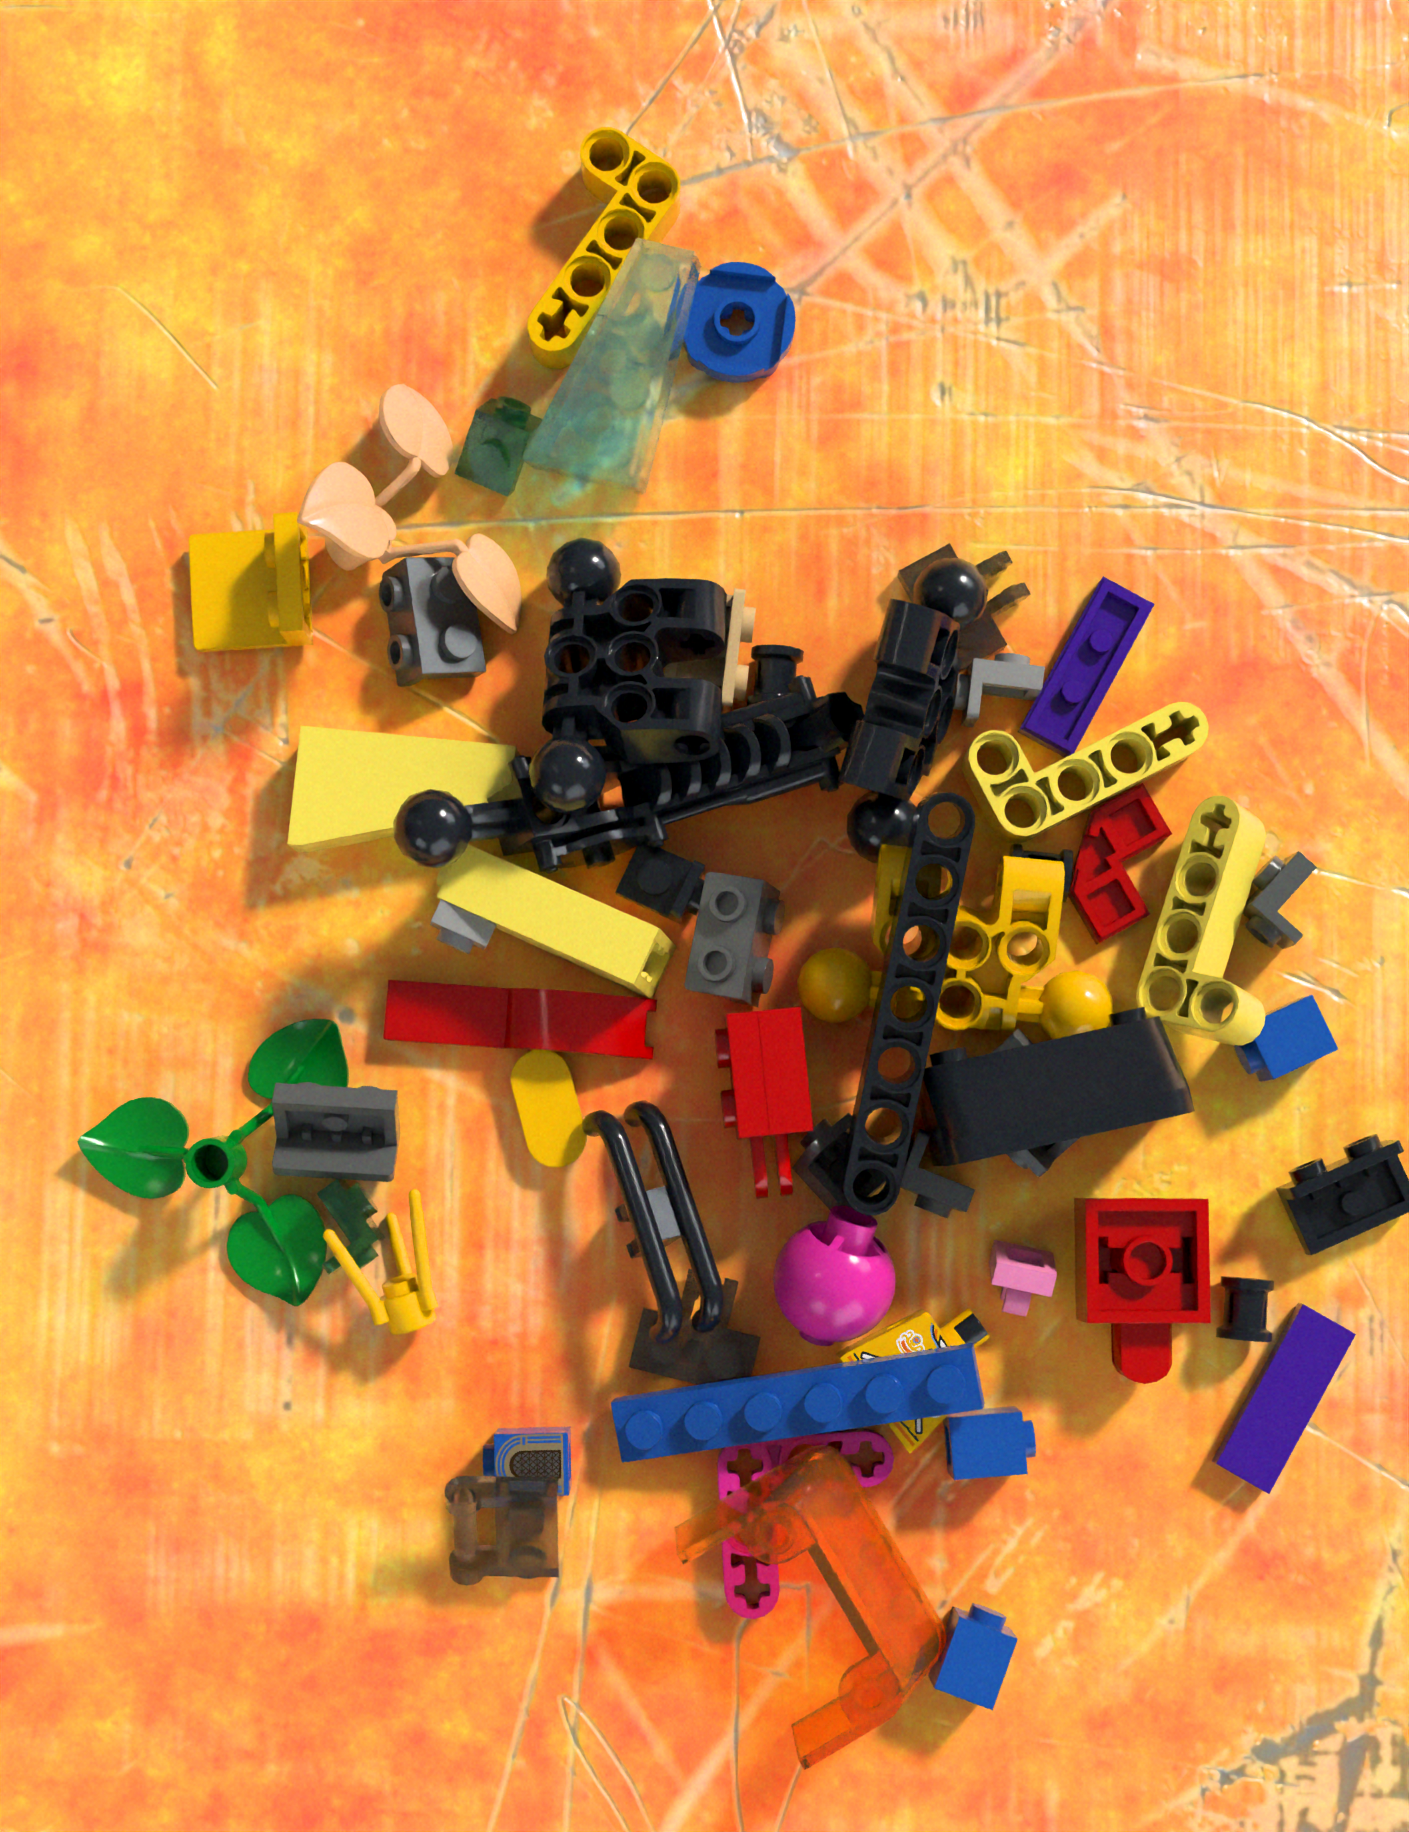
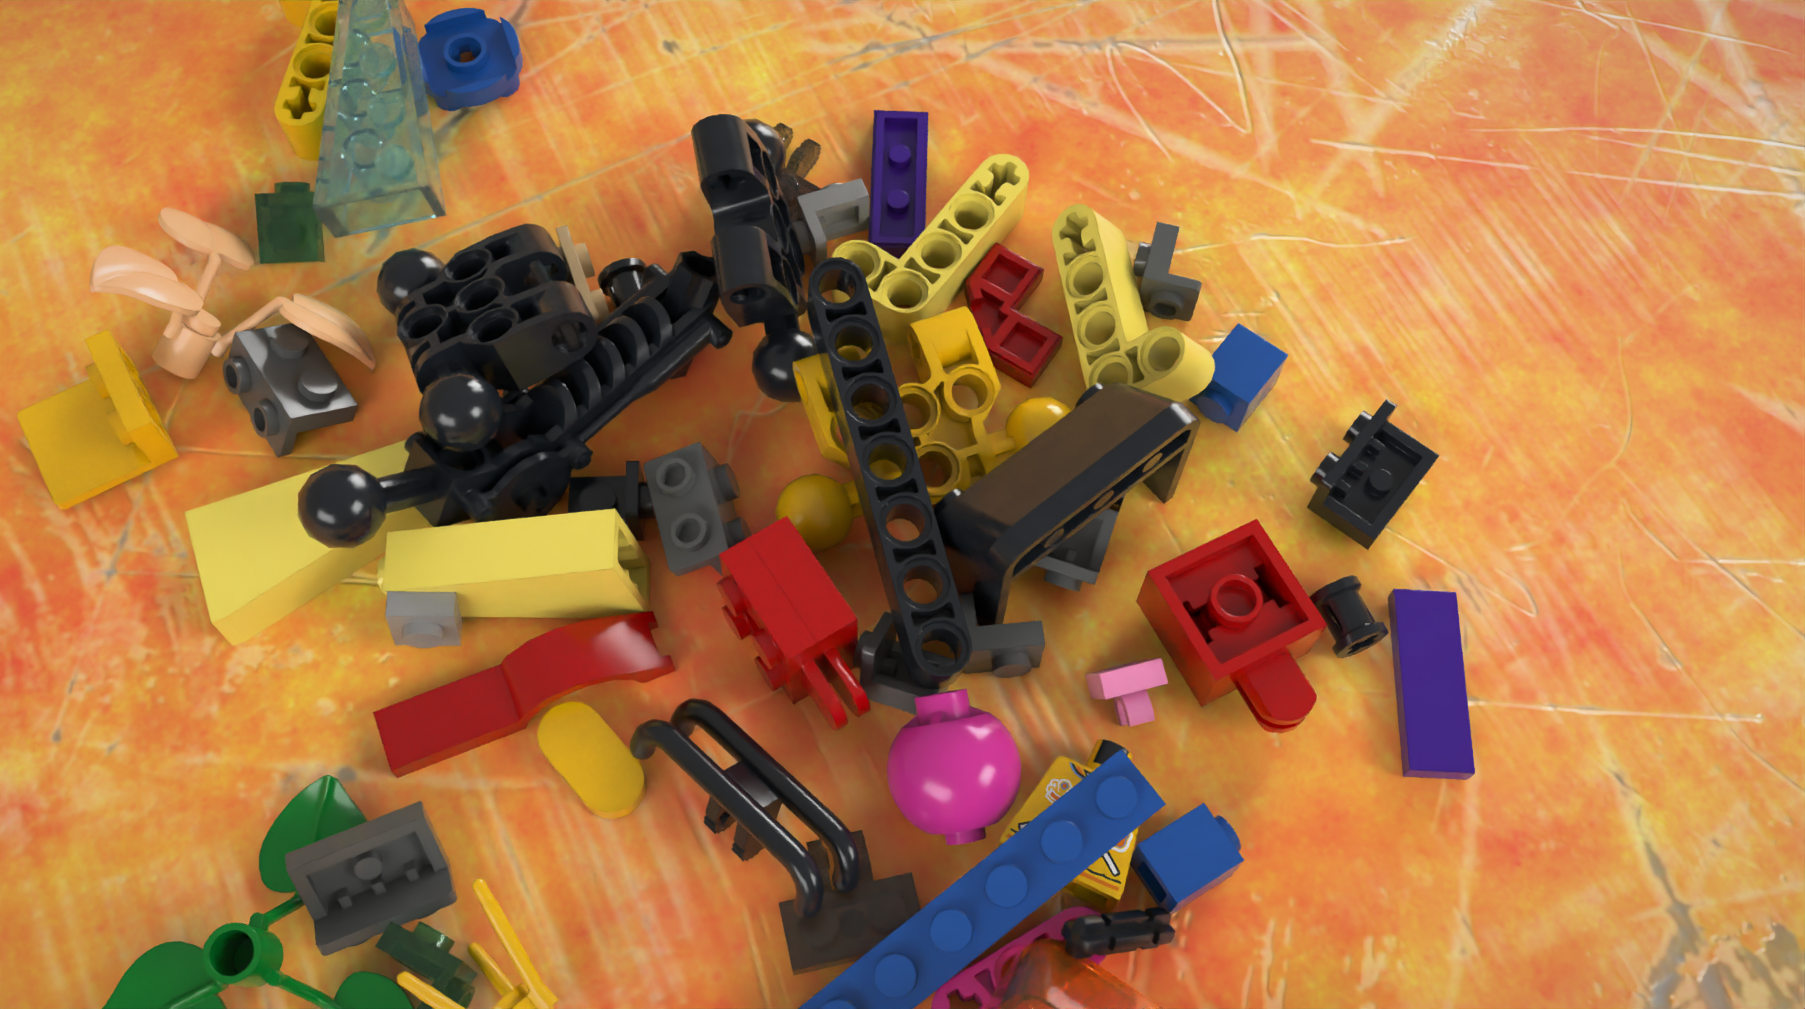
camera: 25 degrees left, 20 degrees down
none -> black axle [1061,907,1176,959]

